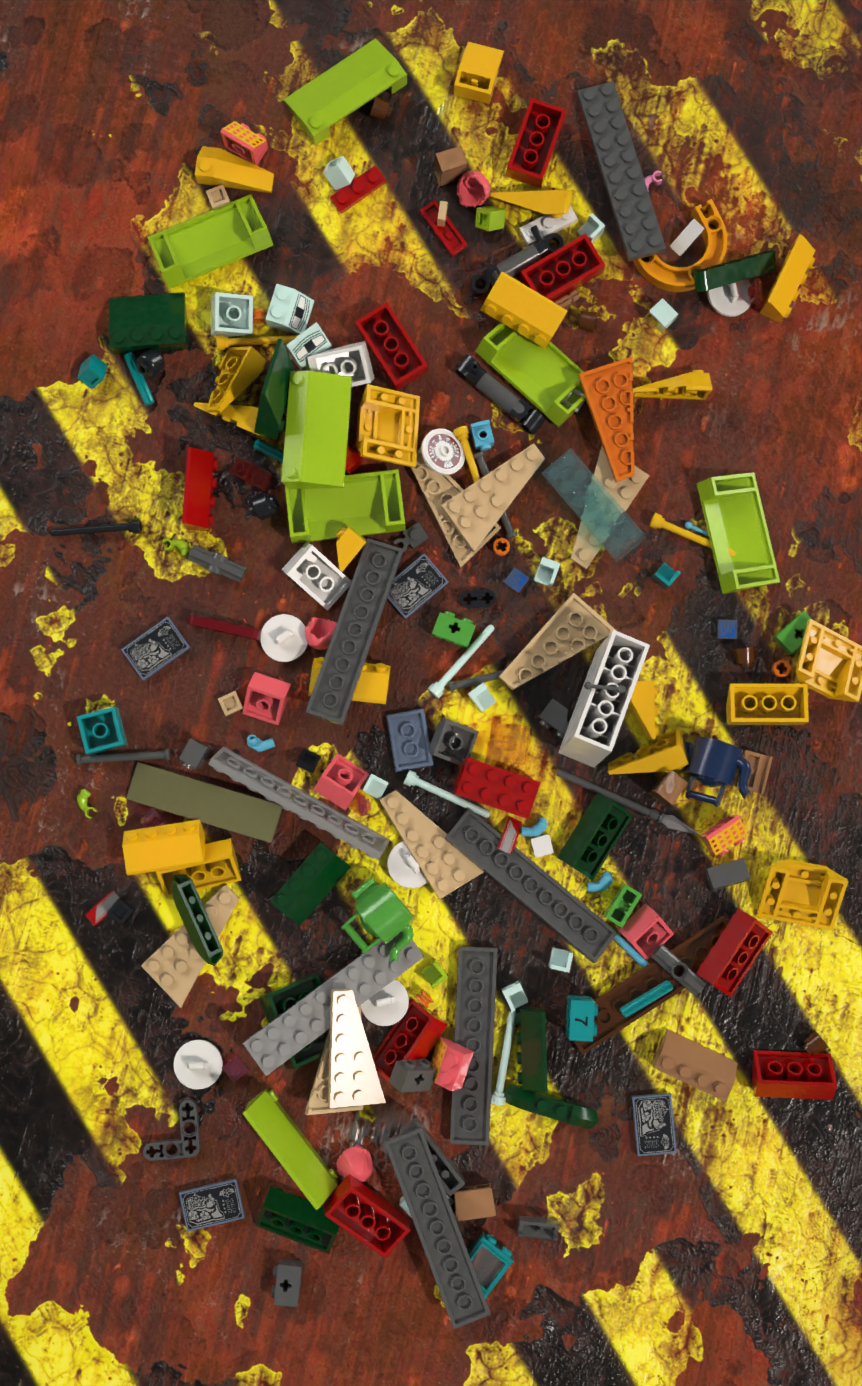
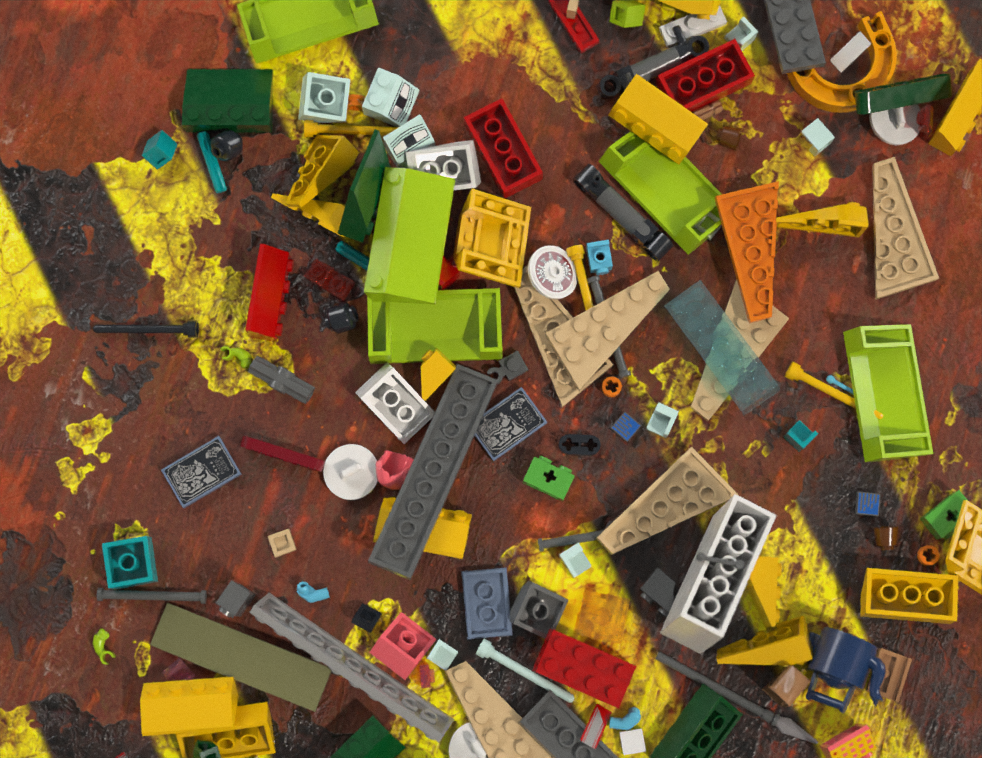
camera: 10 degrees right, 5 degrees down
coral slope [242,672,291,725] -> none
light aqua piece [427,625,494,699] -> none
none -> tan wing [872,157,939,300]

